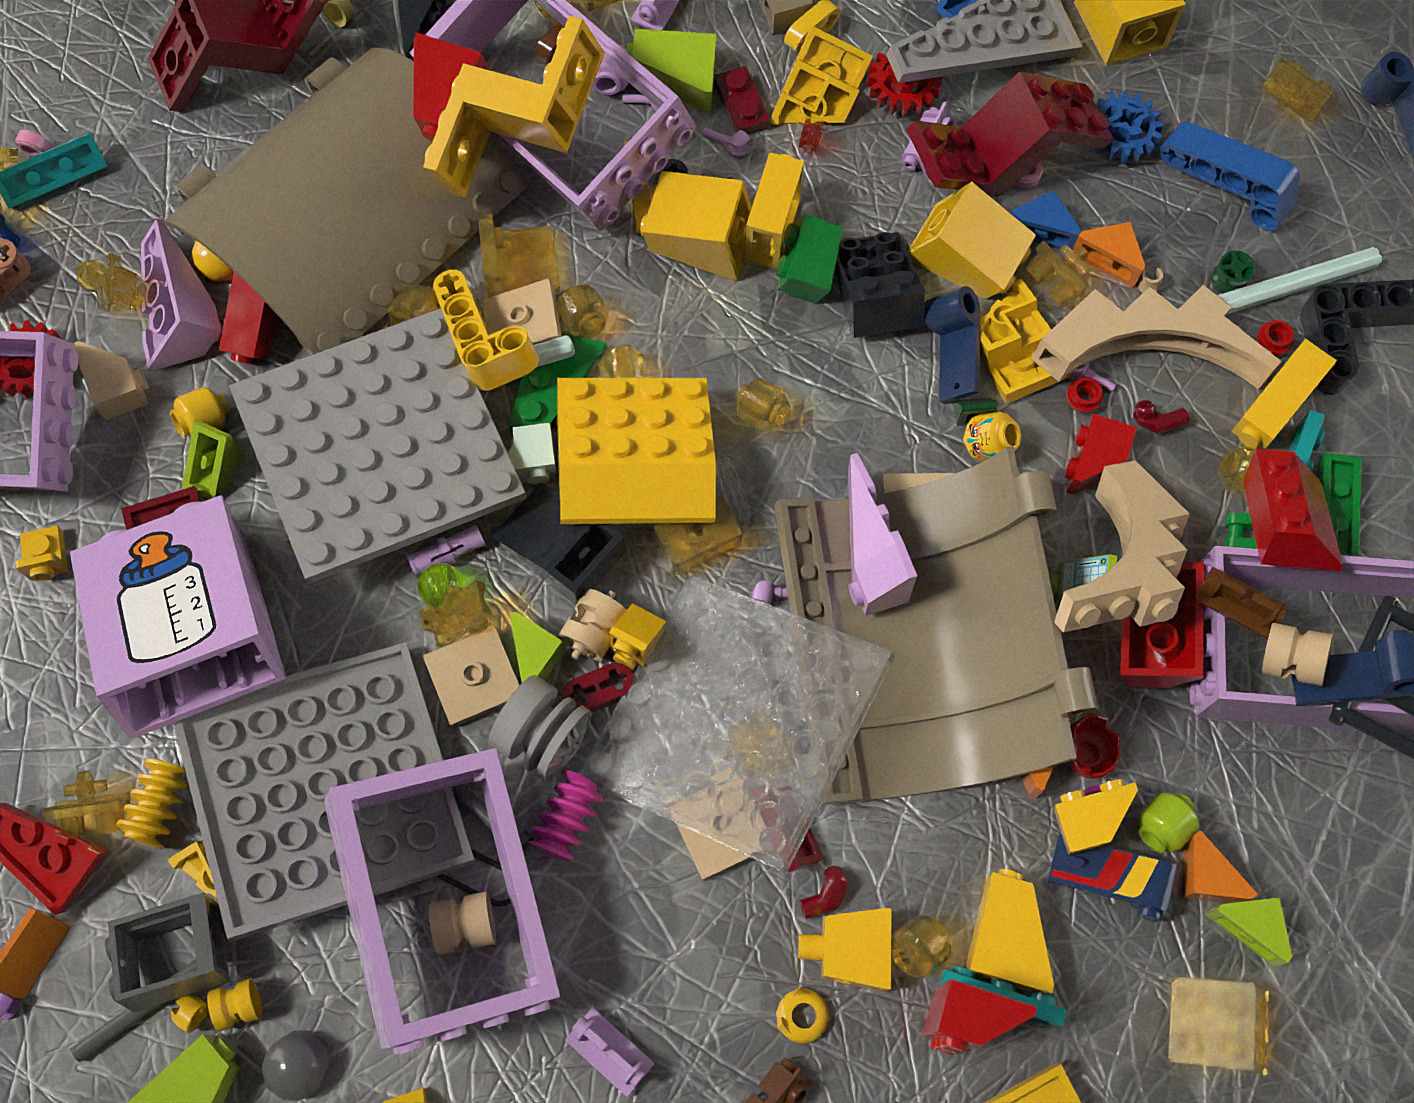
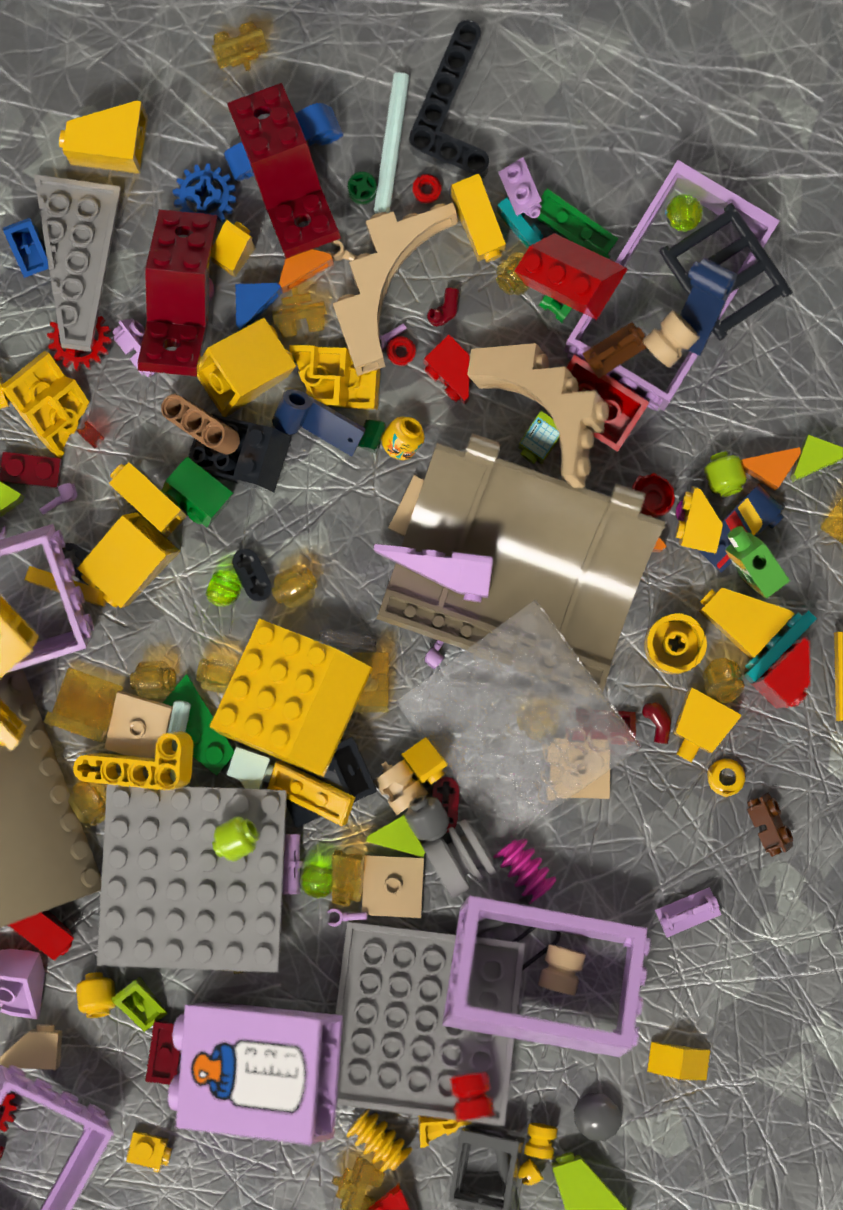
camera: 60 degrees left, 15 degrees up
none -> medium nougat beam [161,394,240,455]
none -> clear neon green piece [205,570,241,607]
none -> yellow slope [210,220,255,277]
none -> lime head [212,817,259,862]
none -> dark red bracket [227,83,341,259]
none -> black beam [232,549,273,602]
none -> yellow tile [267,760,355,826]
none -> lavender hand [327,908,368,927]
none -> dark grey head [405,795,449,842]
none -> red wheel [450,1072,495,1122]
none -> lavender hinge [499,157,542,218]
none -> yellow brick [644,613,707,675]
none -> bright green torso [726,526,790,599]

